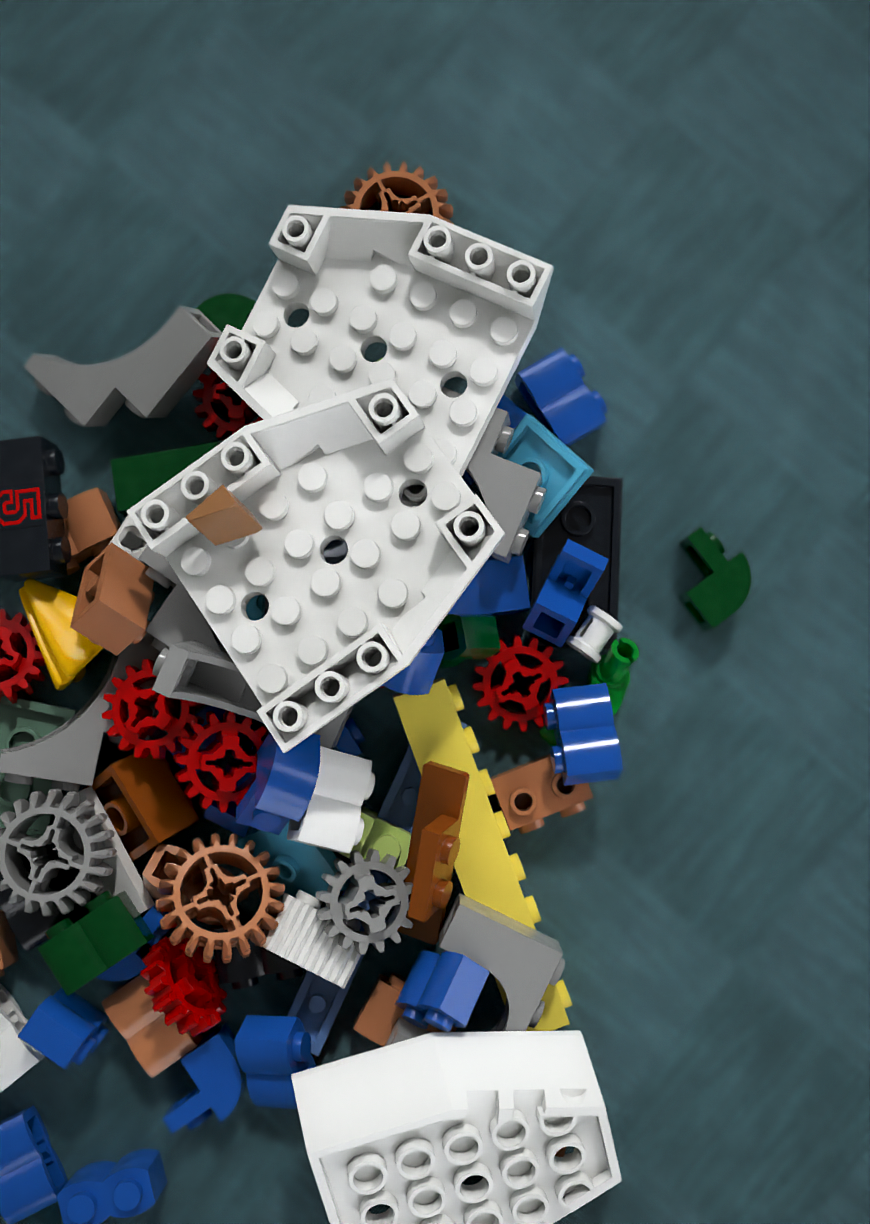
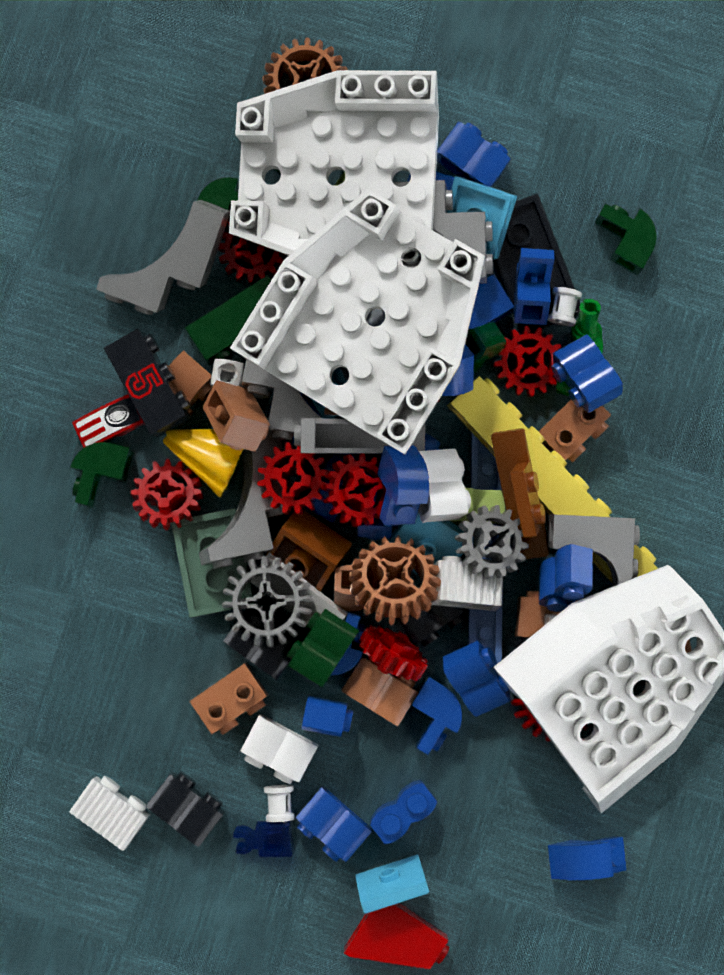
camera: 20 degrees left, 0 degrees up
medium nougat slope [185,484,263,546] -> none

